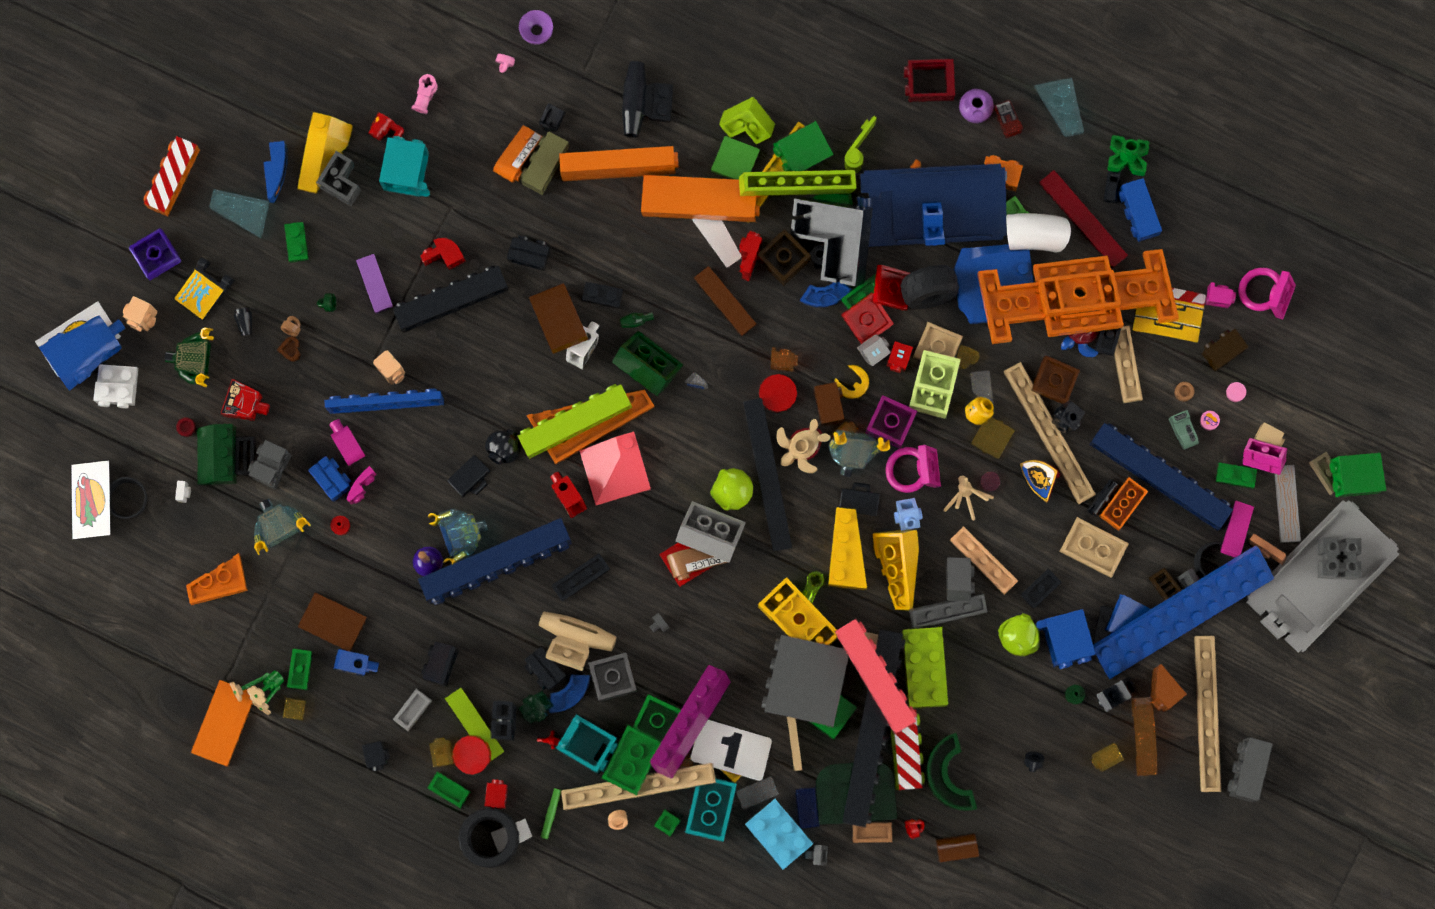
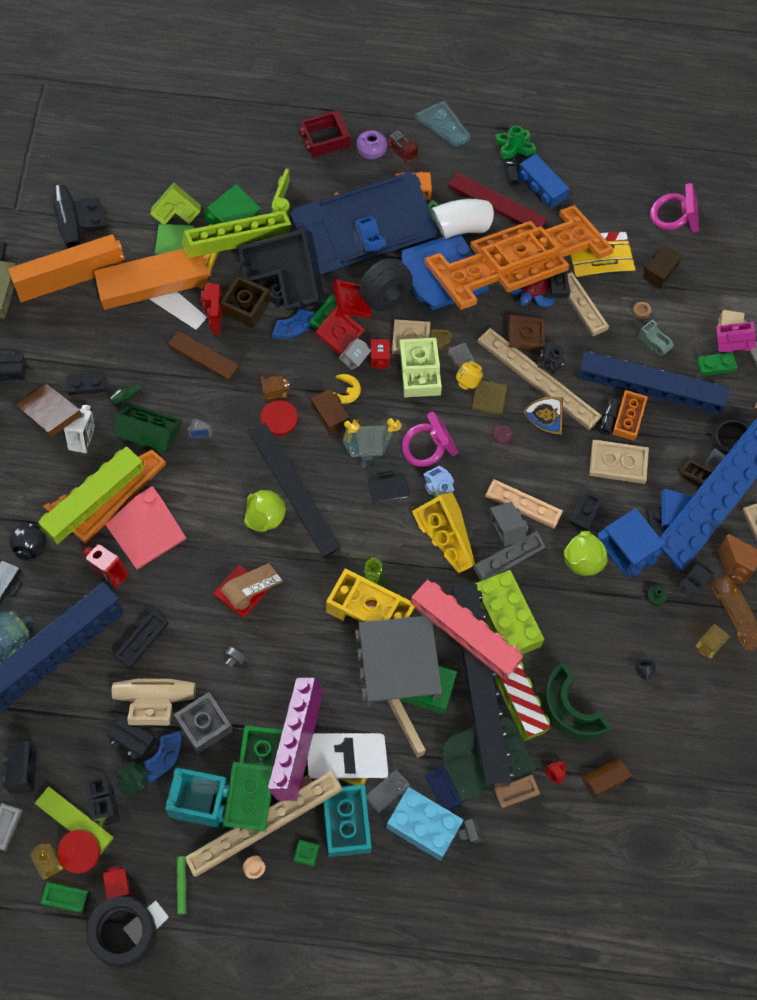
camera: 25 degrees left, 15 degrees down
red bar [537,731,560,749] -> none
light grey brick [676,501,746,563] -> none
tan animal [777,419,831,473] -> none
yellow wedge [828,507,867,590] -> none
magenta brick [866,395,917,449] -> none
tan plant [944,476,994,521] -> none
bright pink tile [1200,411,1220,431] -> none
dark pink brick [1205,282,1236,308] -> none
dark pink tile [1220,501,1254,558] -> none
bright pink tile [1226,382,1246,402] -> none

